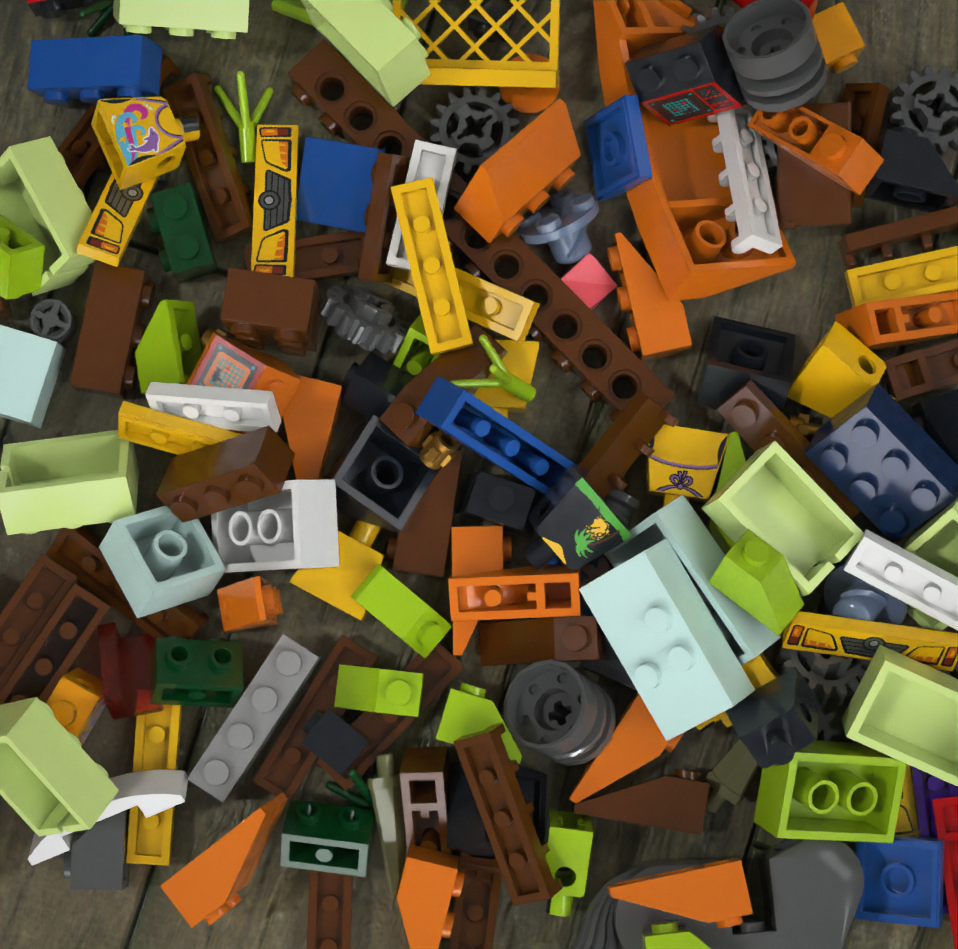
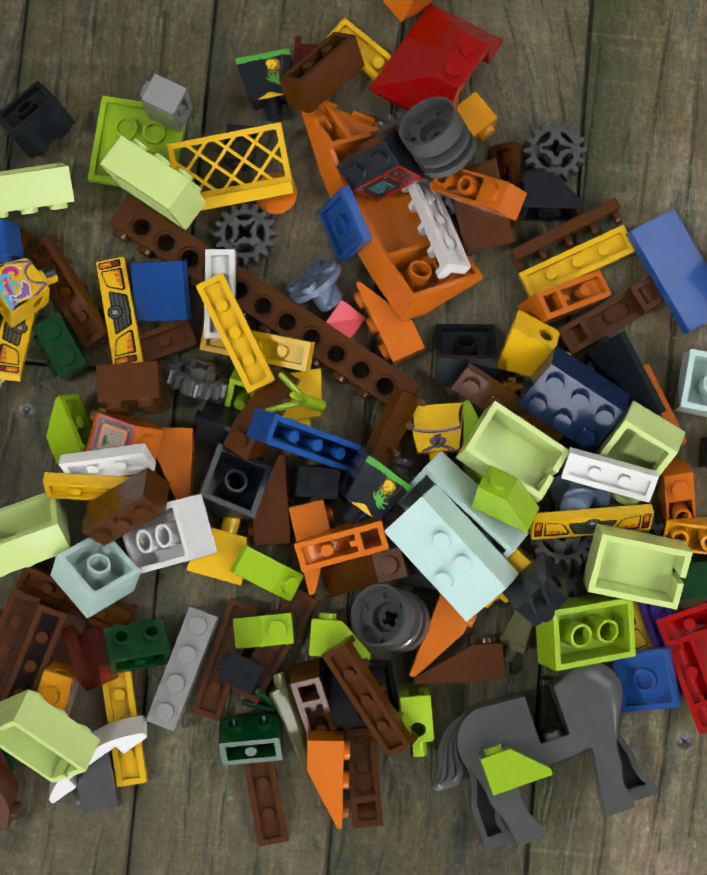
camera: 10 degrees left, 0 degrees up
reddish brown brick [69,261,155,400] -> none
orange slope [160,792,288,928] -> none
lime plant [214,71,274,164] -> none
orange slope [217,576,284,633] -> none
reddish brown plate [357,152,411,283] -> none
pearl gold bar [420,430,462,469] -> none
orange slope [453,98,581,244] -> none
orange slope [607,857,753,928] -> none

